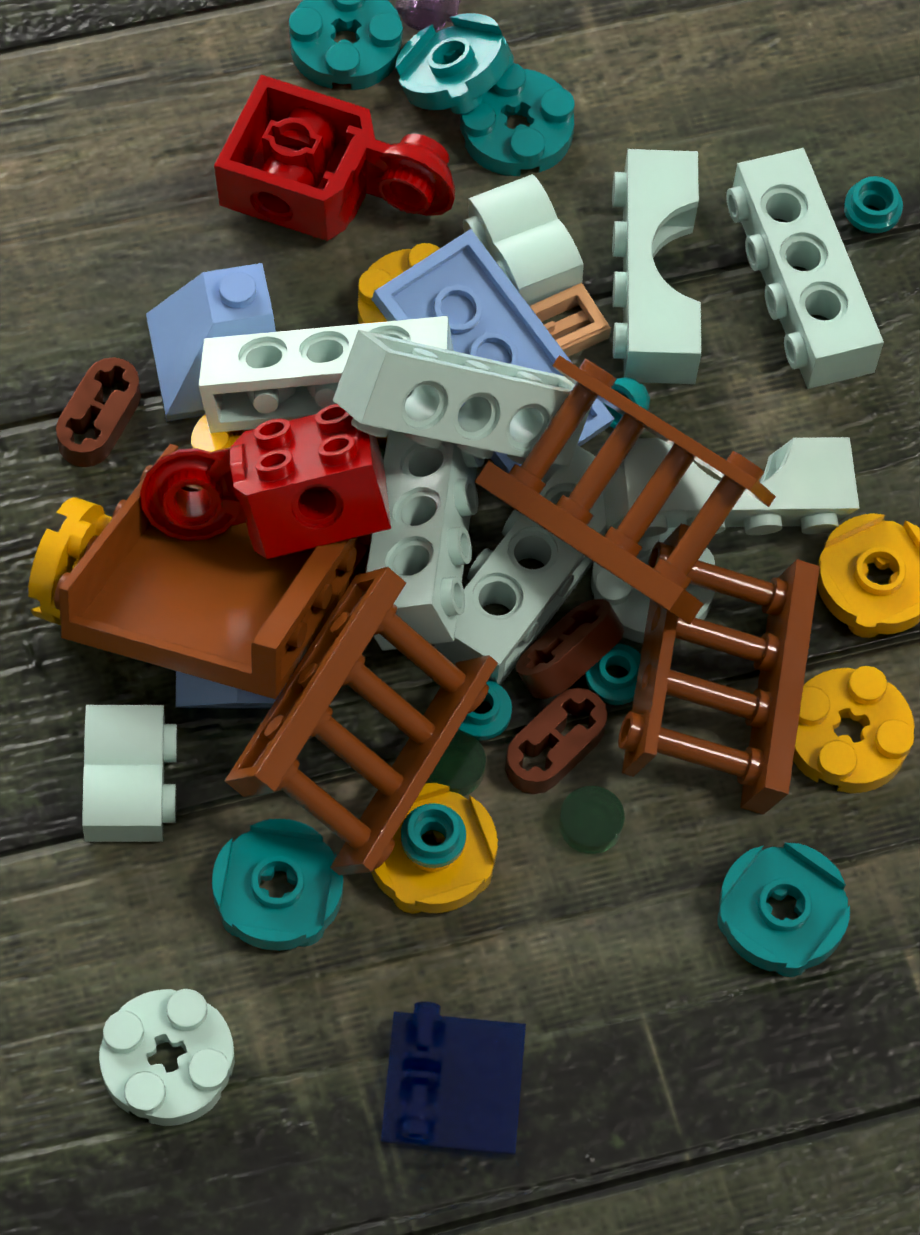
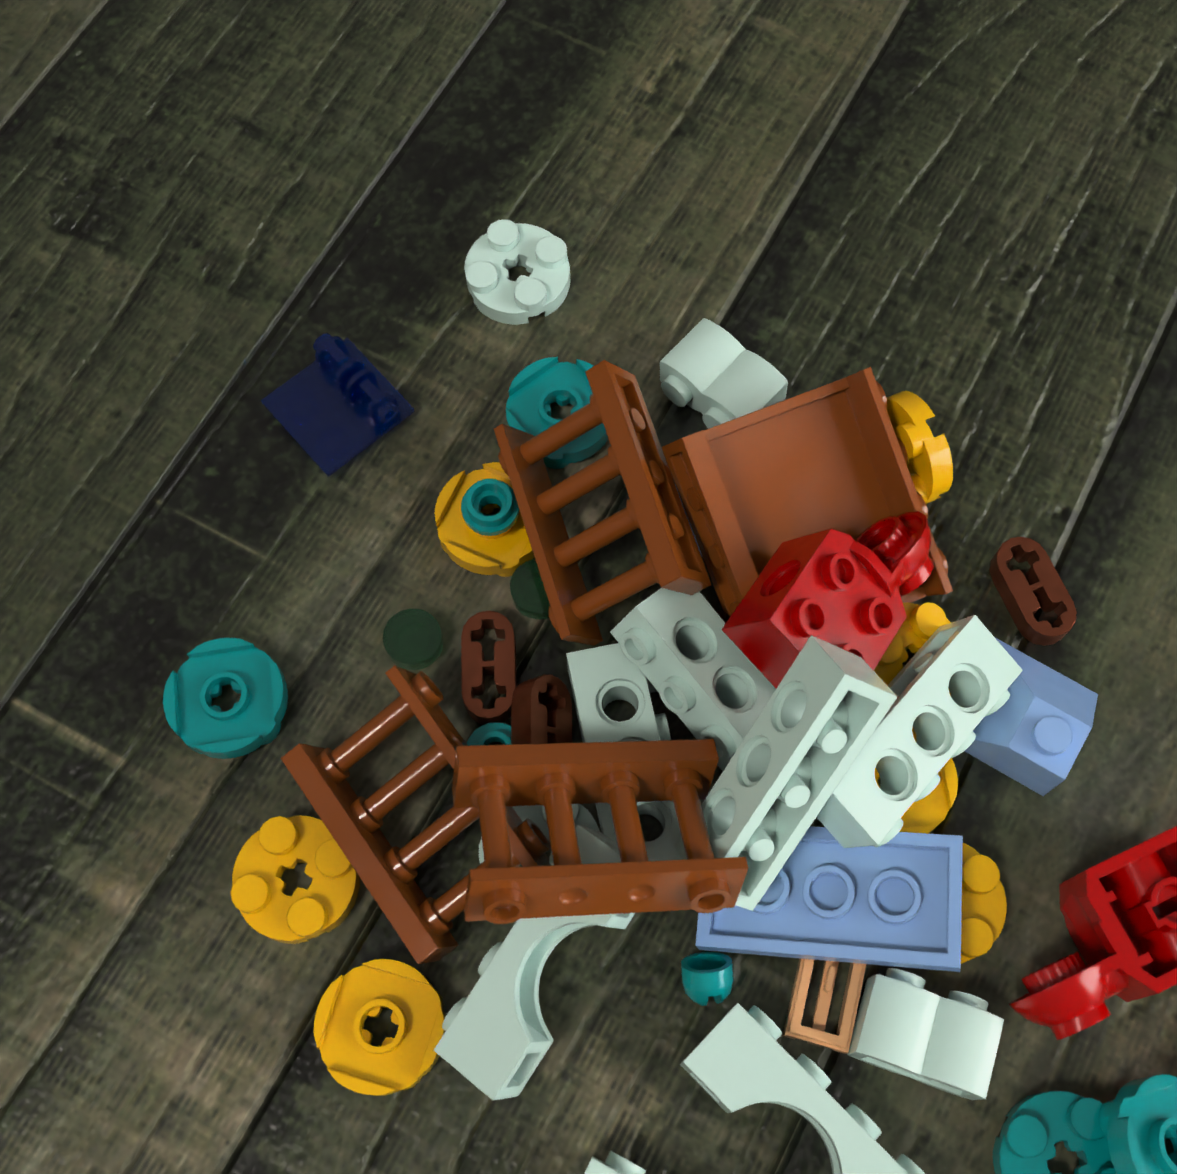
camera: 140 degrees right, 5 degrees up
teal plate [458,680,512,741] -> none

